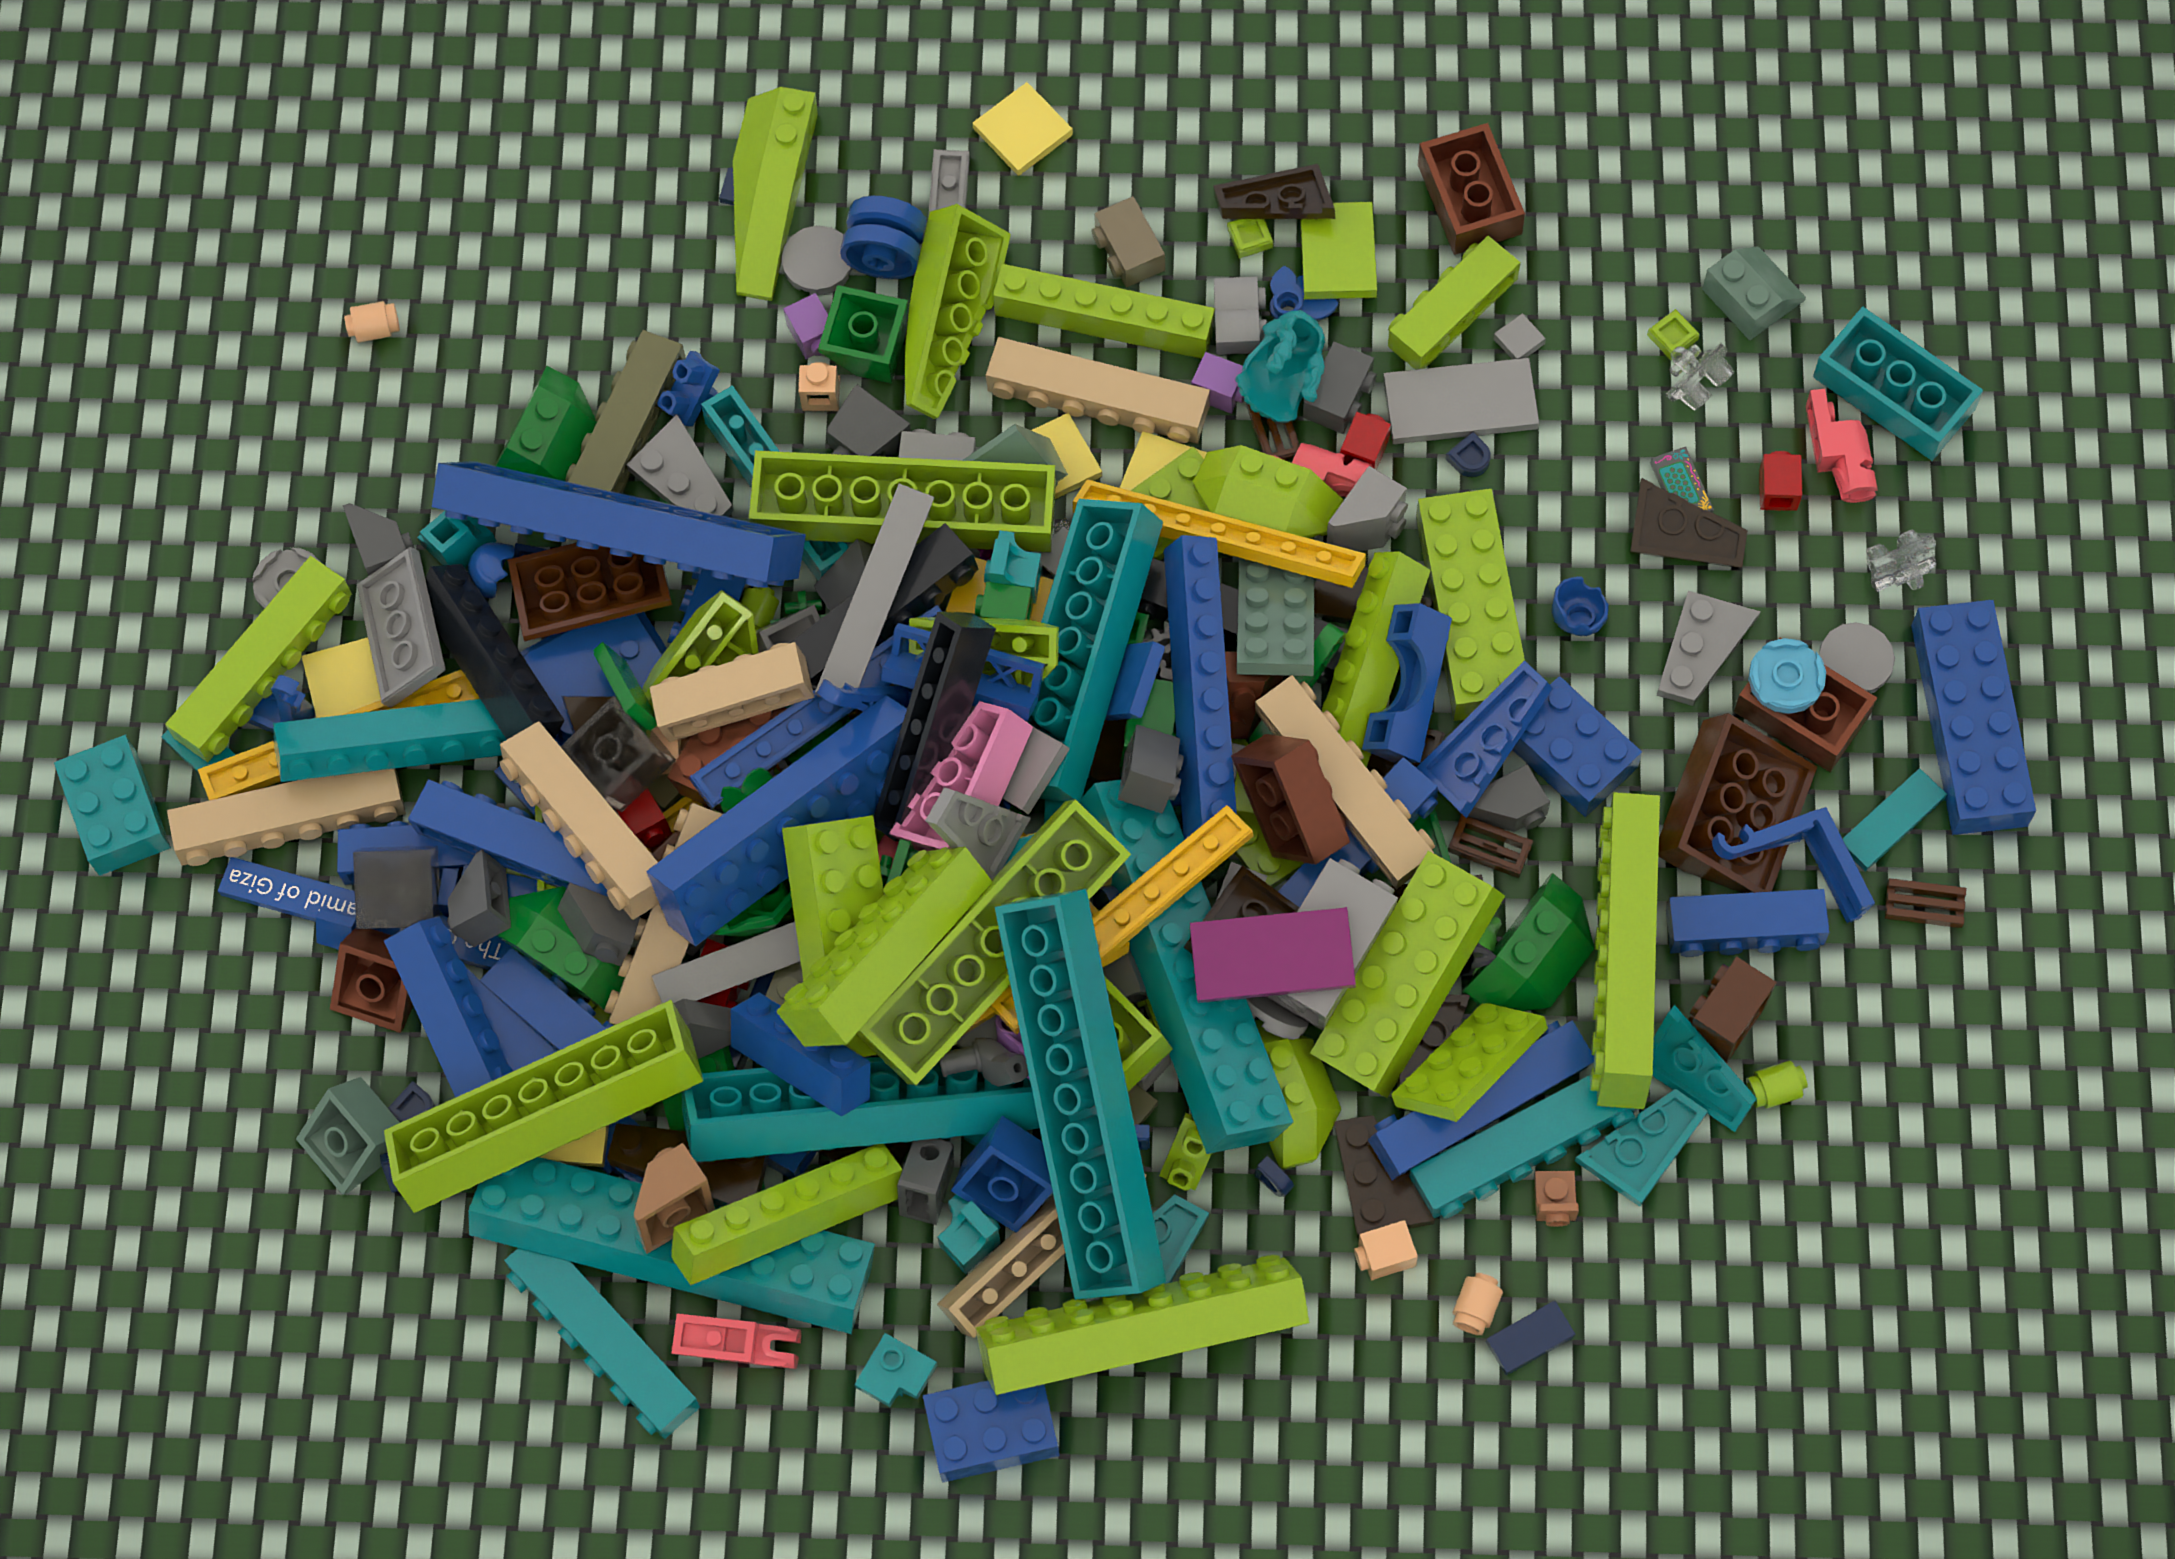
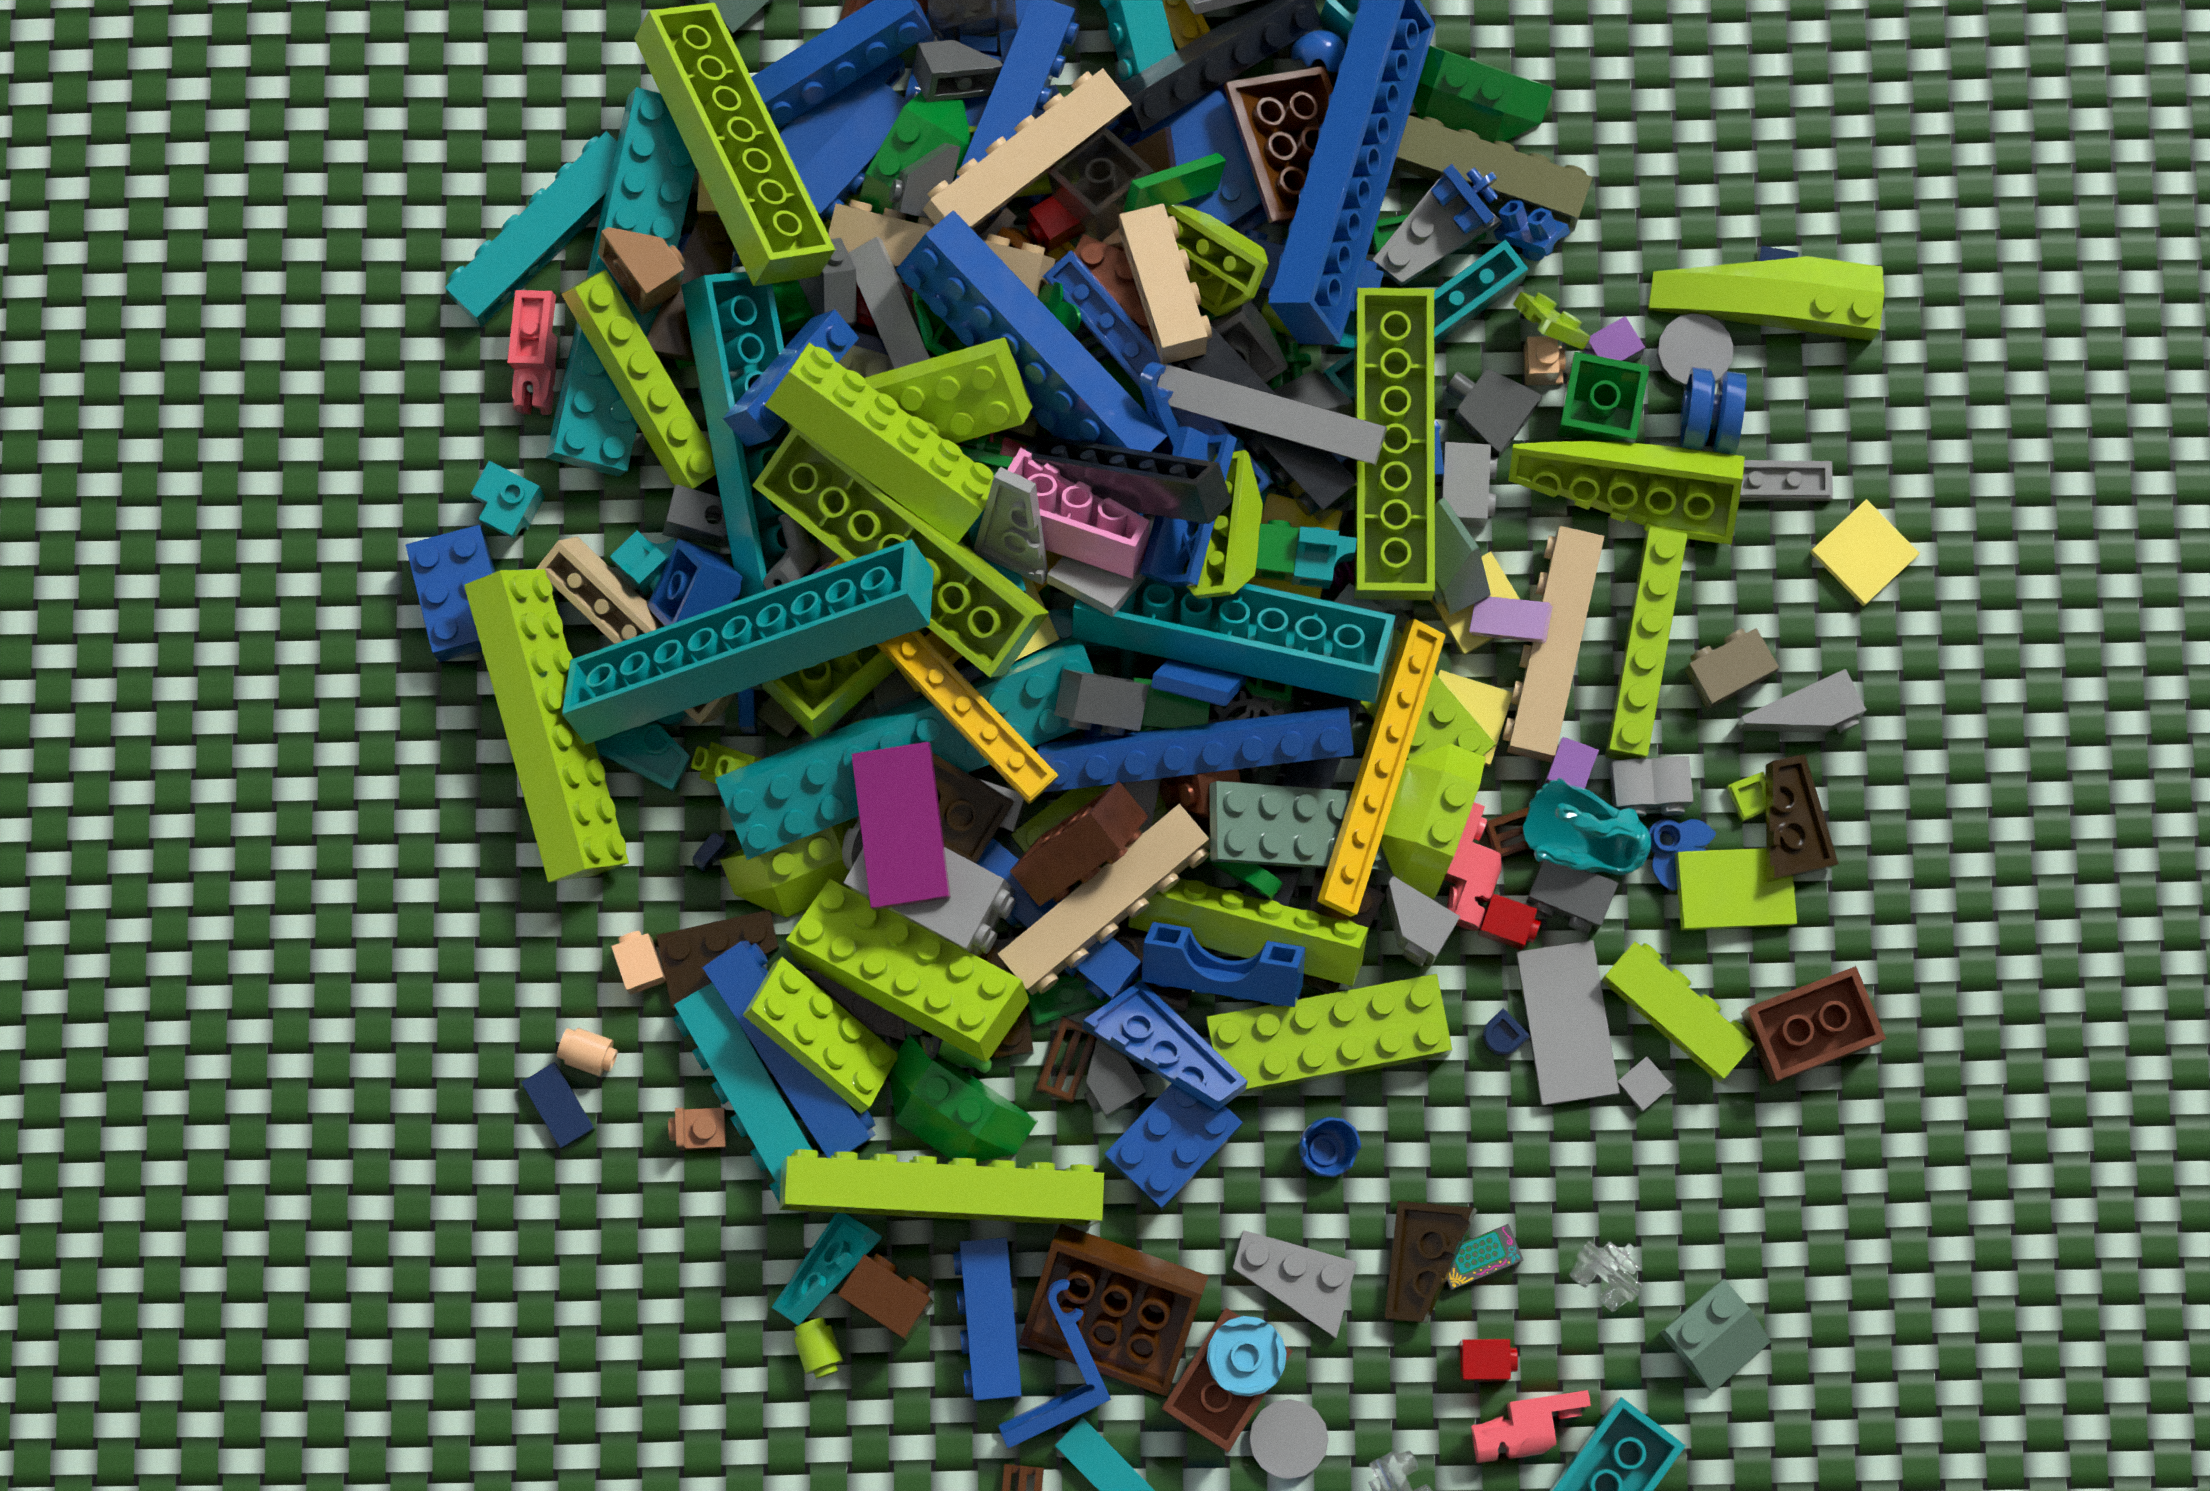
camera: 85 degrees right, 10 degrees up
dark blue tile [388,1081,435,1123] -> none
teal wing [1575,1089,1708,1207] -> none
lime tile [1647,309,1700,360] -> none
none -> blue hips [1431,164,1498,235]
none -> lavender tile [1469,596,1553,643]
none -> lime wing [1513,292,1591,350]
none -> light grey slope [1737,669,1866,734]

